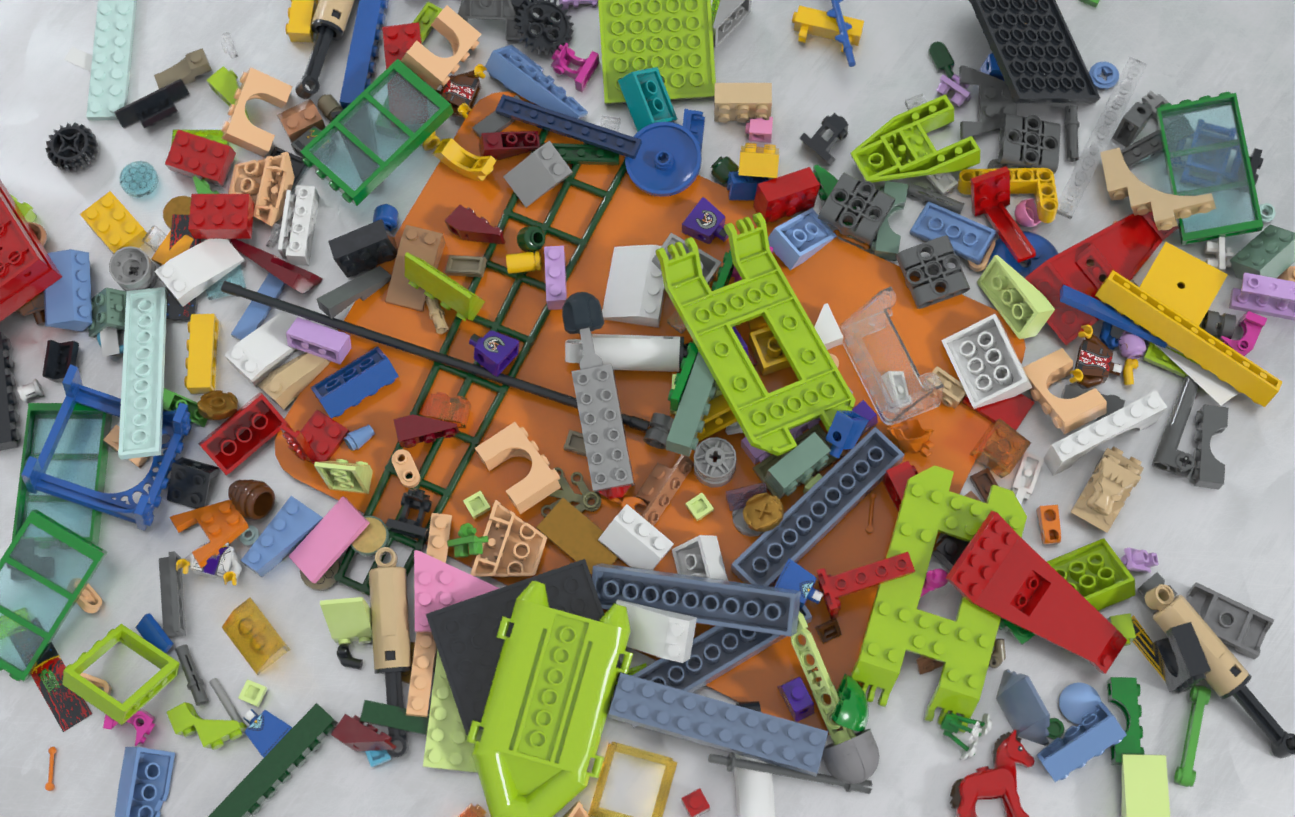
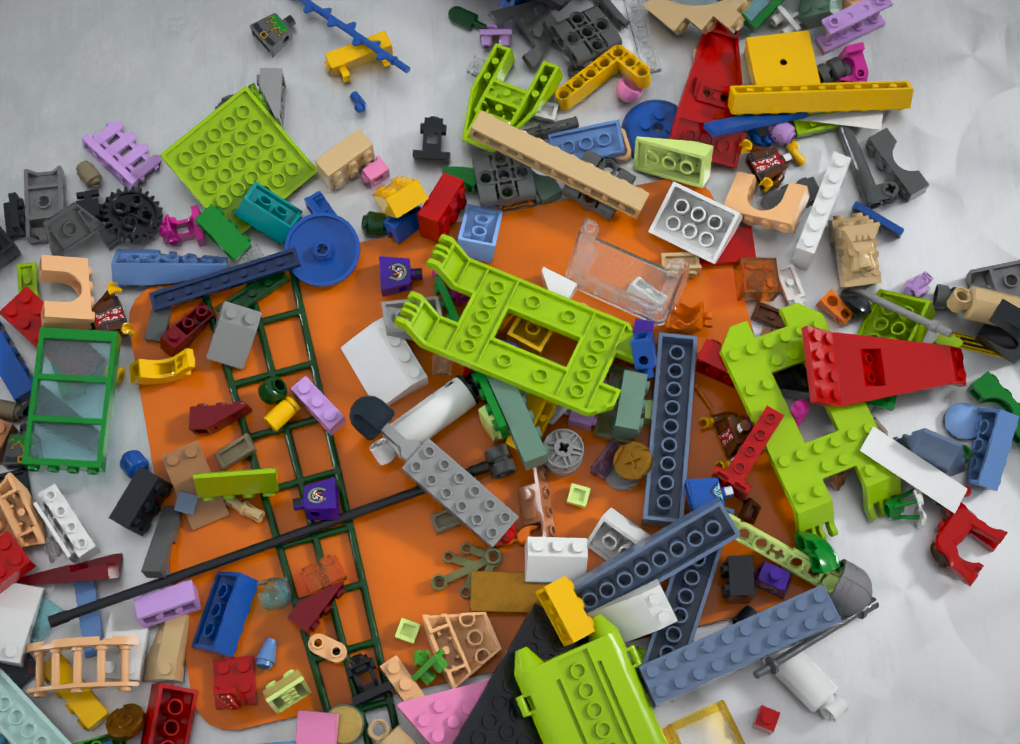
camera: 45 degrees left, 0 degrees up
light nougat arch [475,422,561,514] -> none
red bracket [971,166,1036,263] -> none
none -> light nougat fence [25,636,139,698]
none -> sand blue tile [174,491,198,515]
none -> green brick [195,204,251,263]
none -> clear light blue helmet [257,577,292,611]
none -> blue arm [349,91,367,113]
none -> tan brick [469,111,649,219]
none -> yellow brick [535,575,595,646]
none -> reddish brown torso [699,411,751,470]
none -> black brick [720,555,755,604]
none -> black hat [840,290,872,318]
none -> light grey bar [851,286,953,338]
none -> blue tile [852,201,904,237]
none -> white sticker [860,426,967,514]

